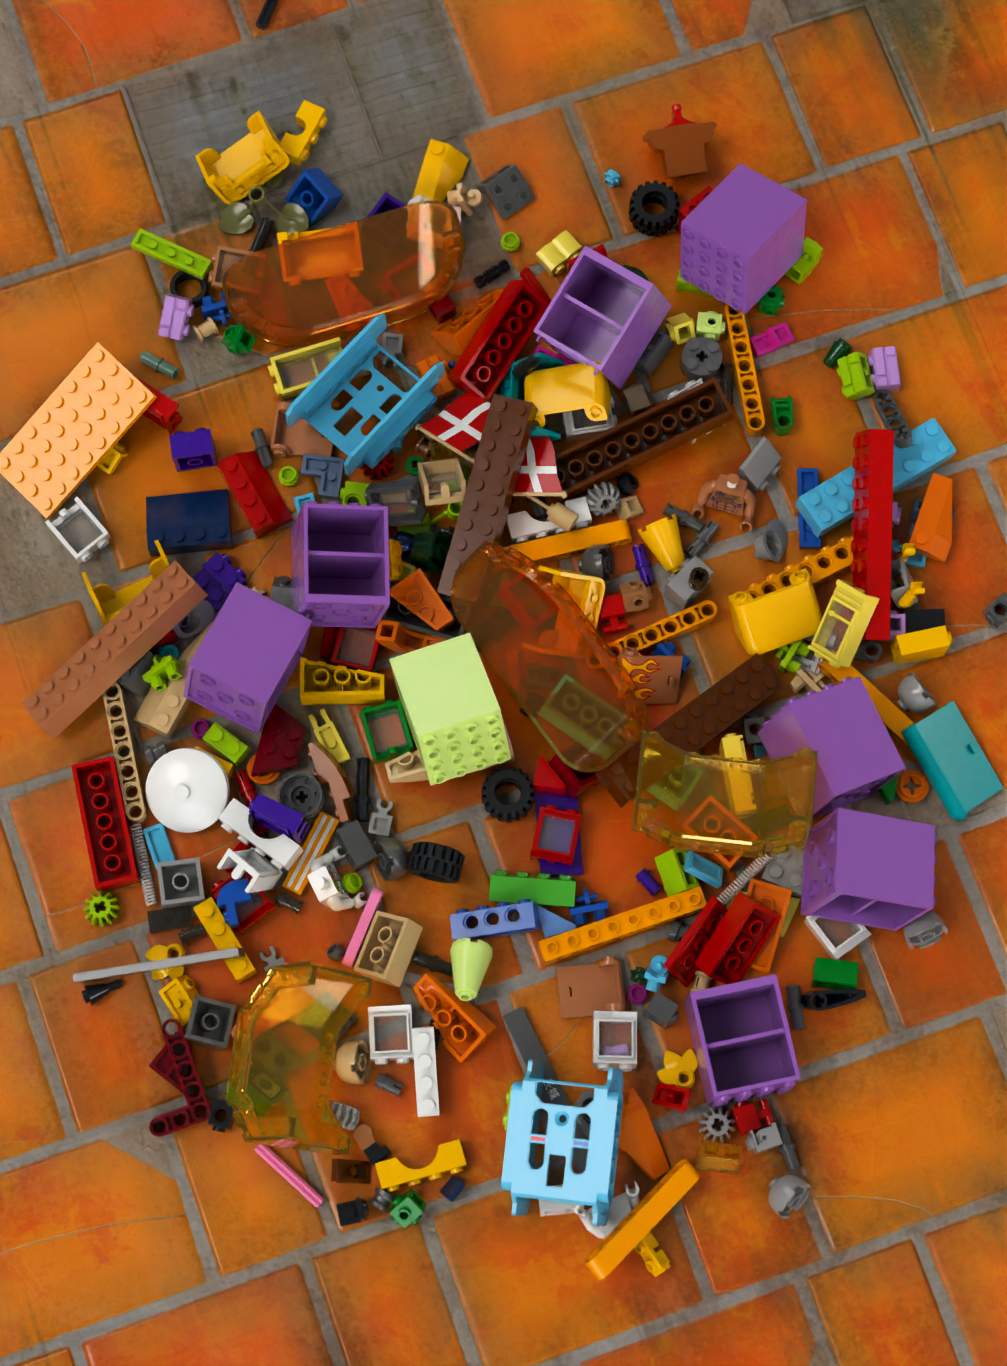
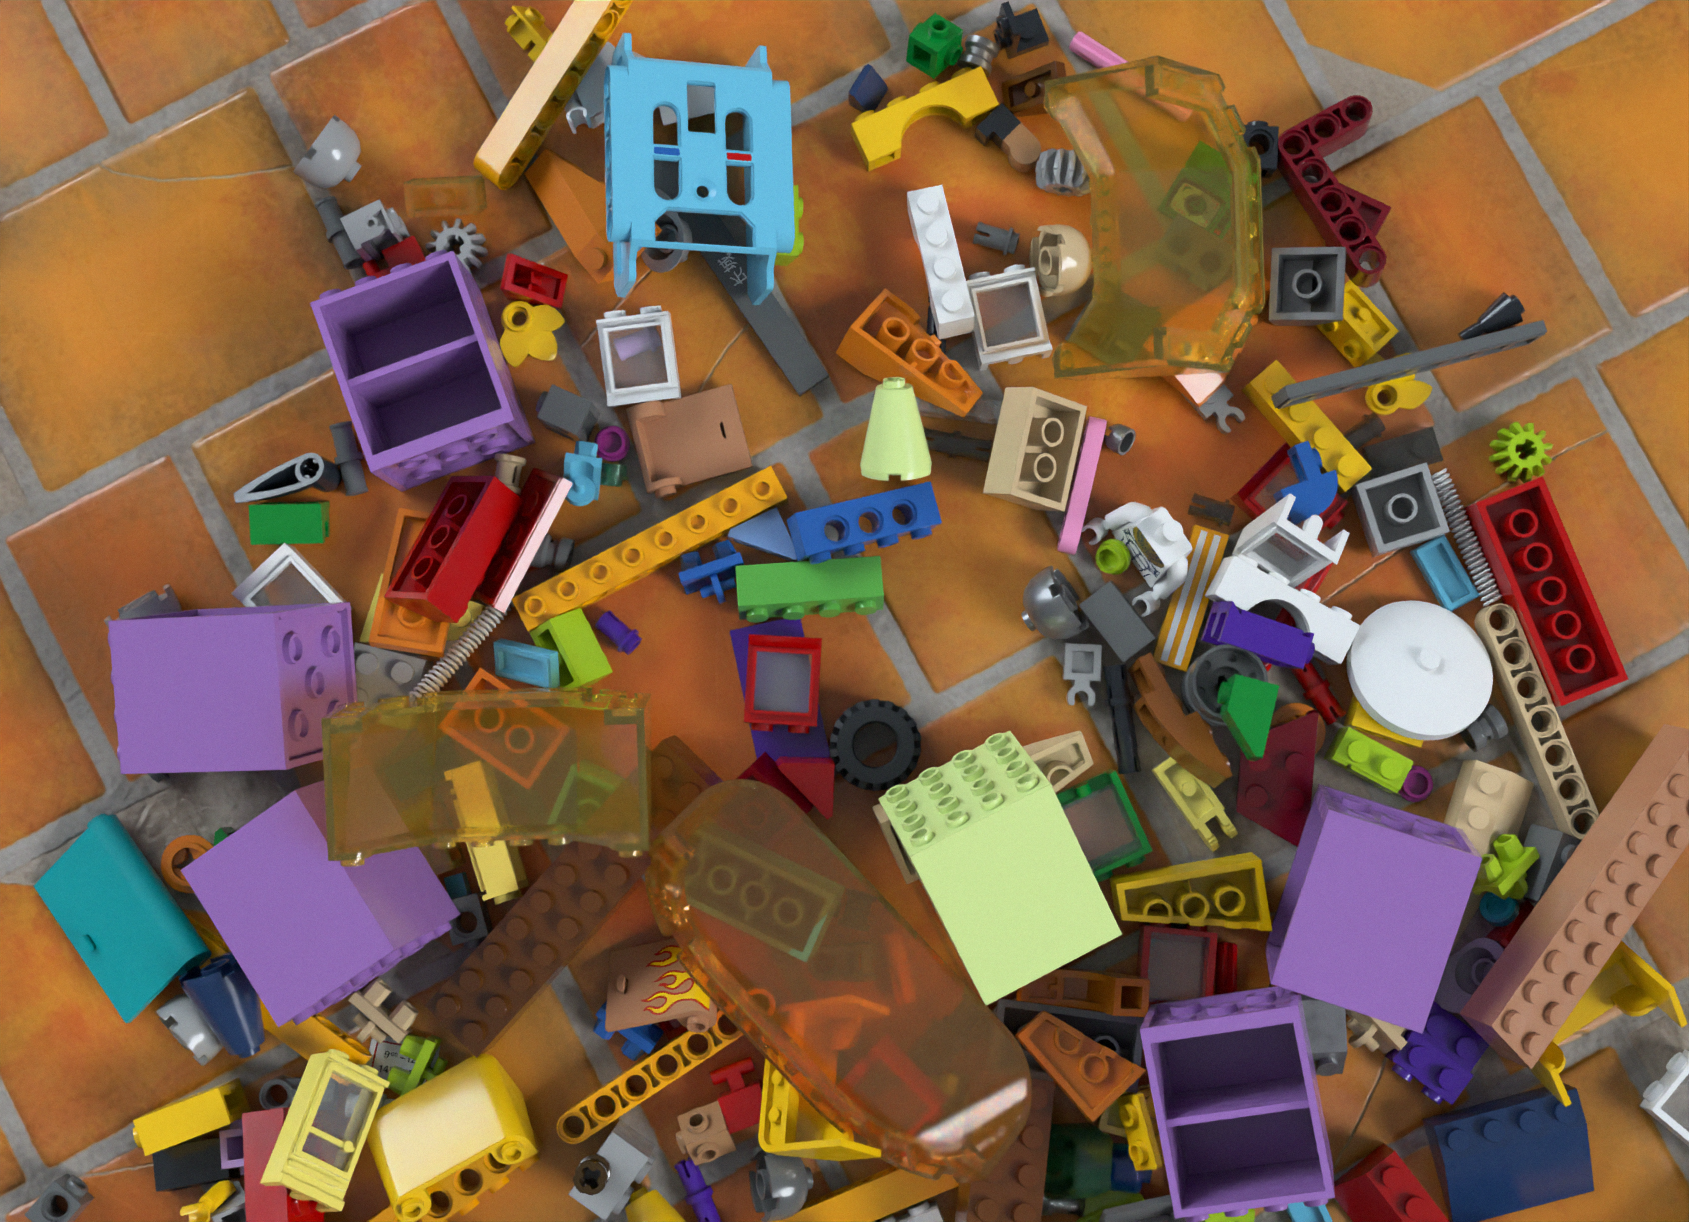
camera: 170 degrees right, 10 degrees up
black tyre [407,842,465,883] -> none
none -> dark blue cone [179,952,265,1058]
none -> green slope [1217,674,1280,761]

